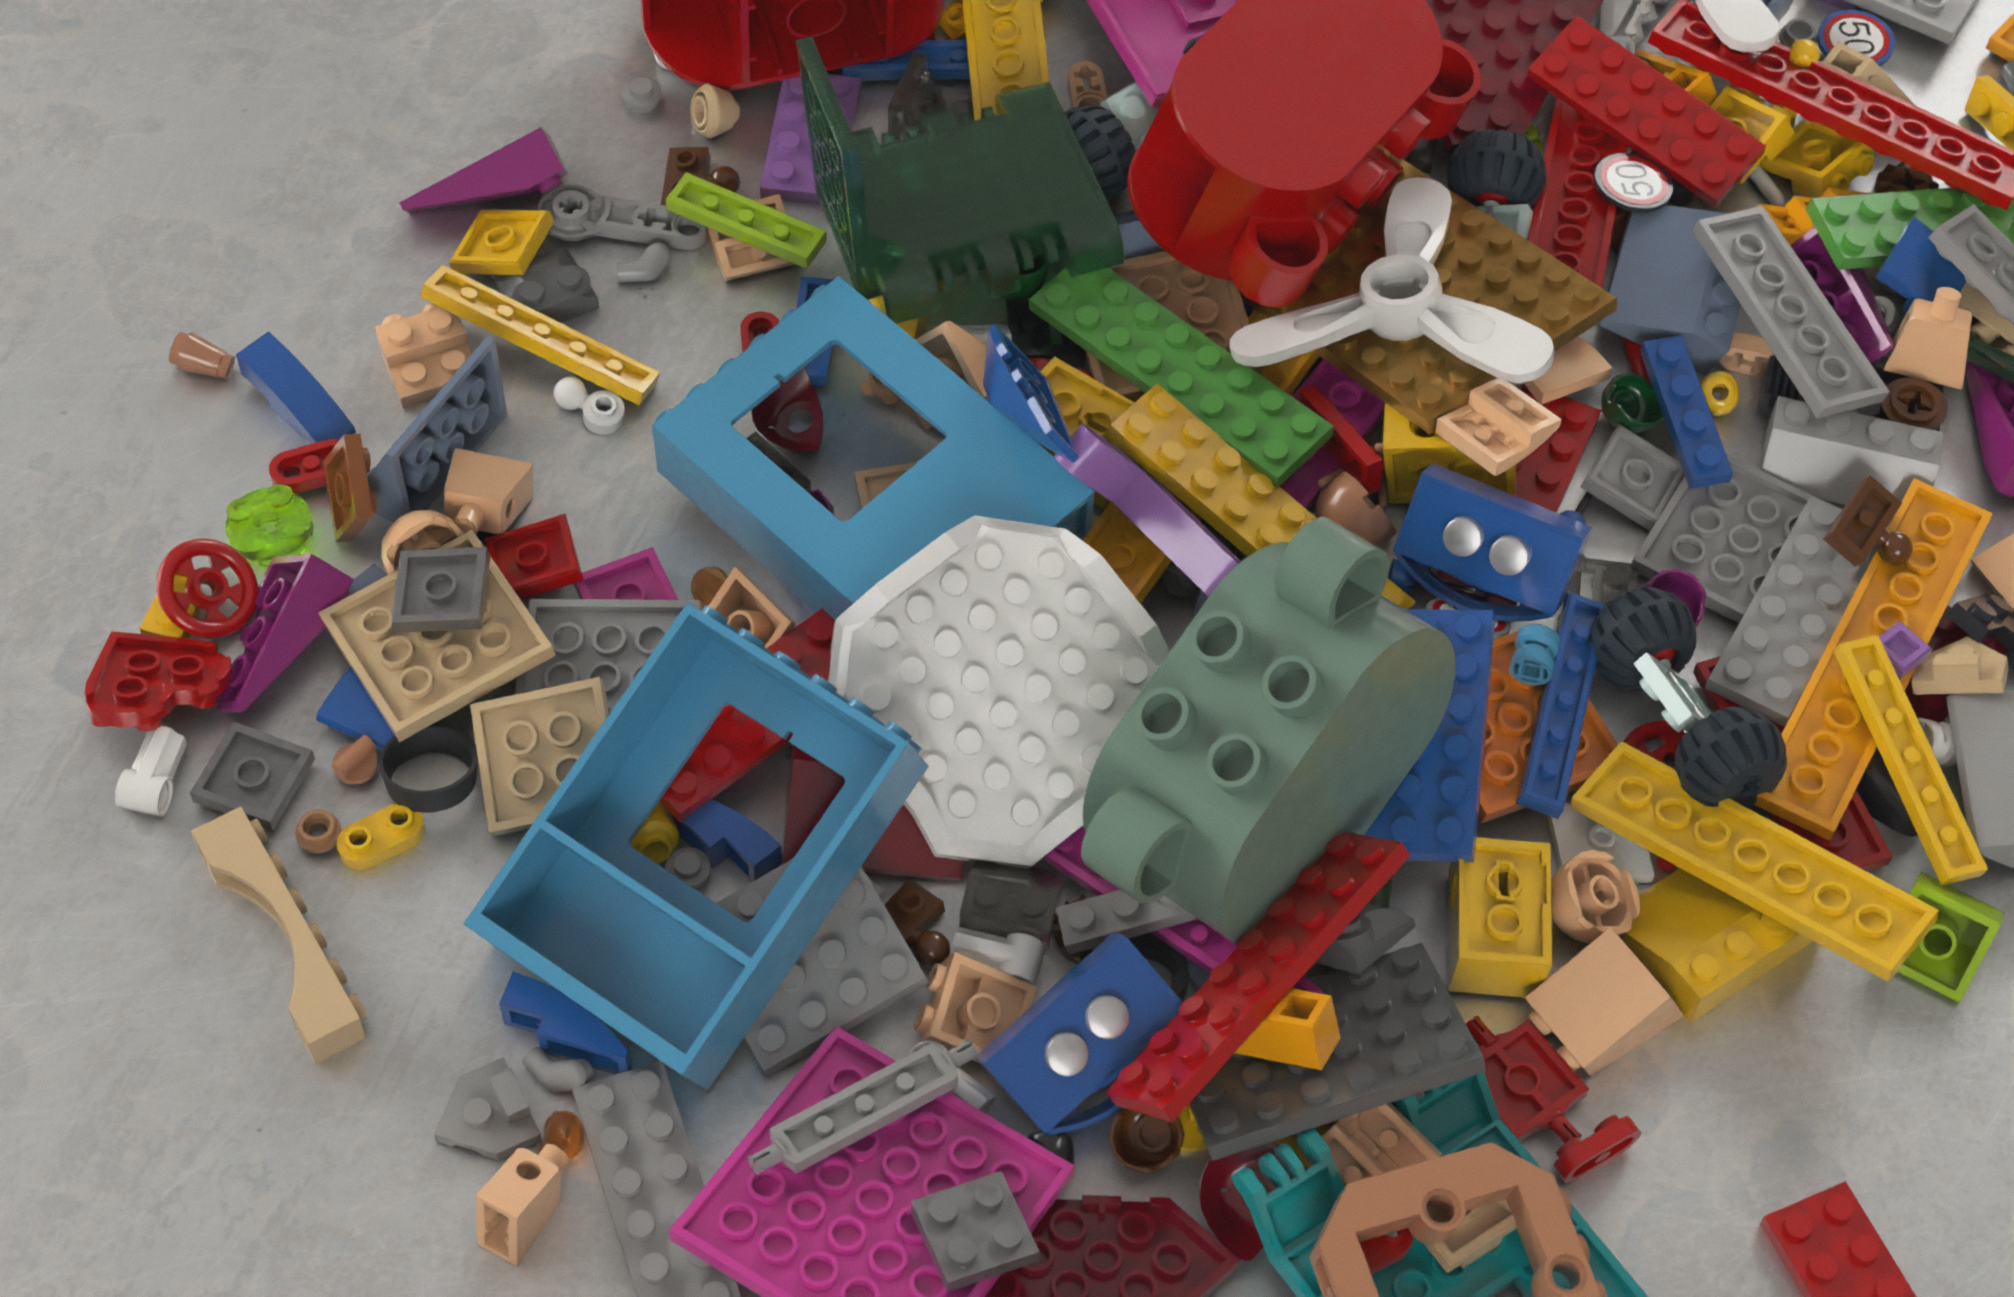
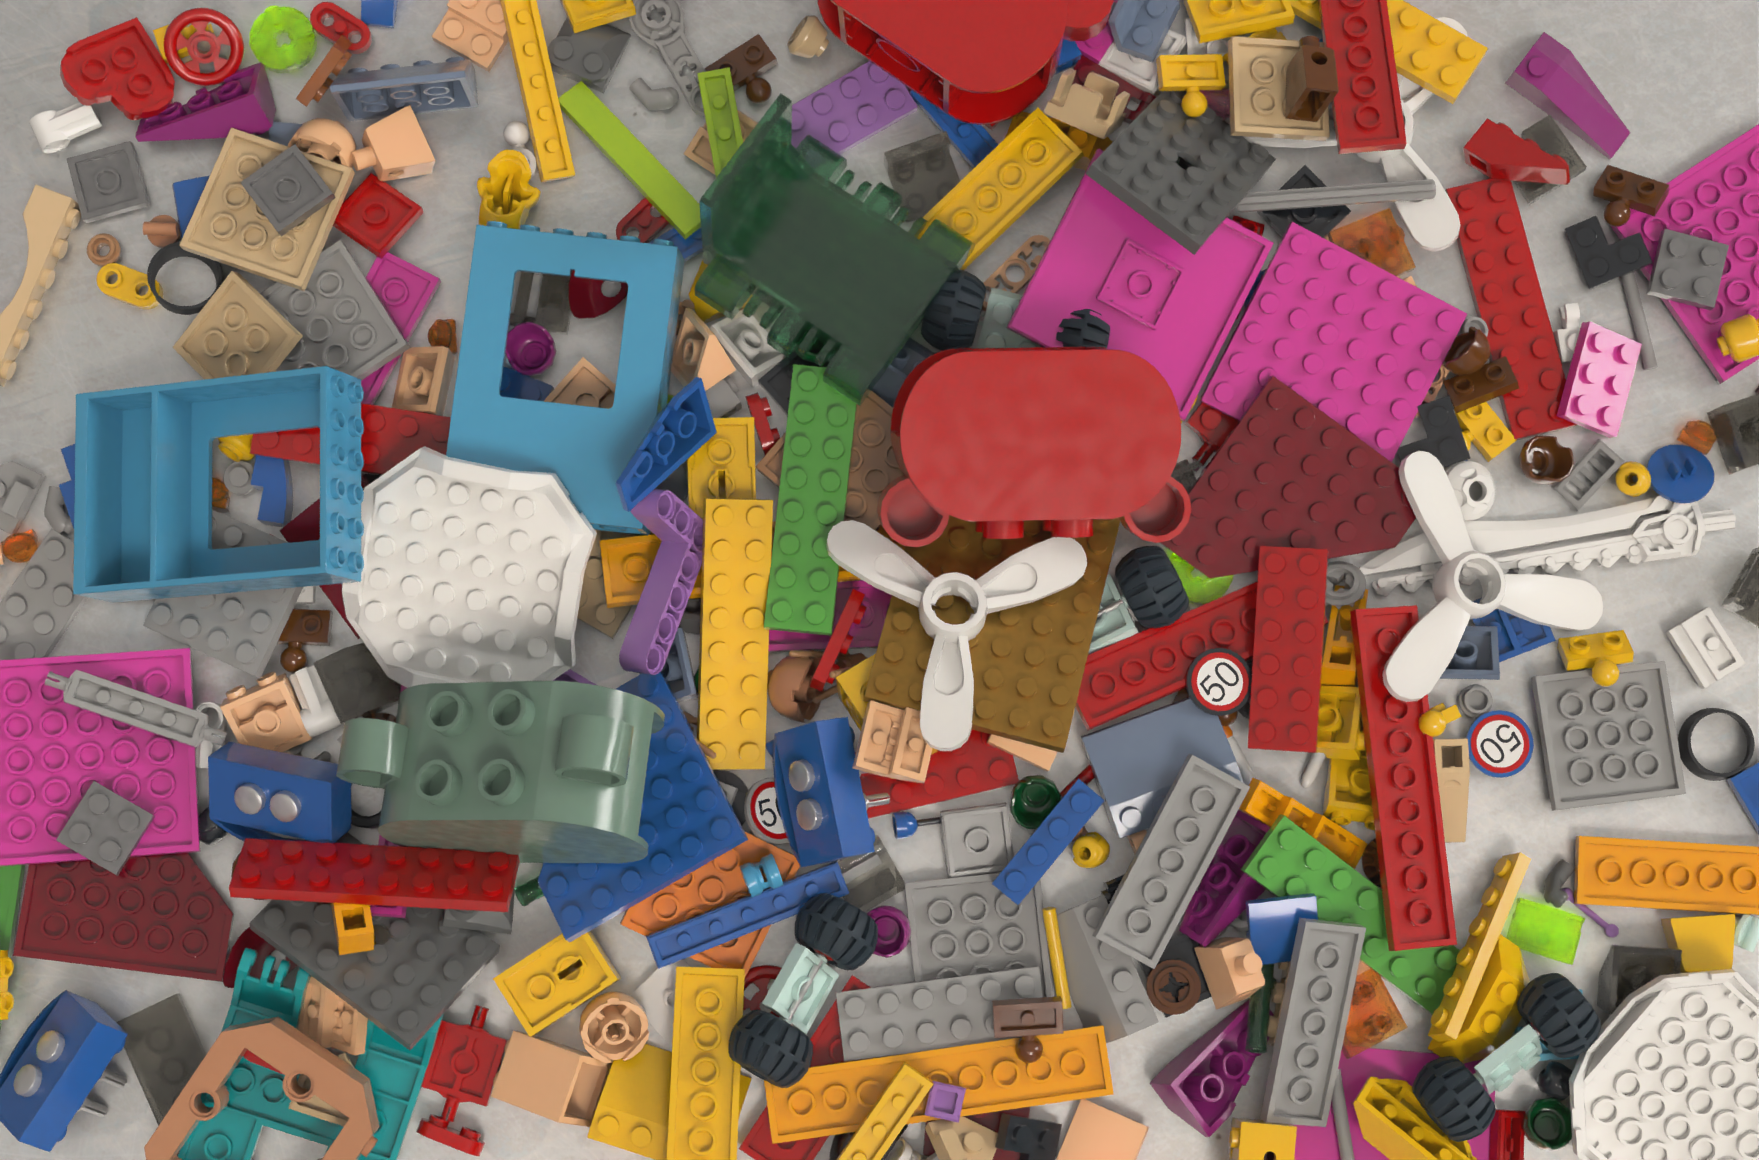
camera: 50 degrees right, 25 degrees up
none -> yellow head [477,149,541,229]
none -> lime tile [558,81,710,239]
none -> yellow bar [1042,907,1072,1009]

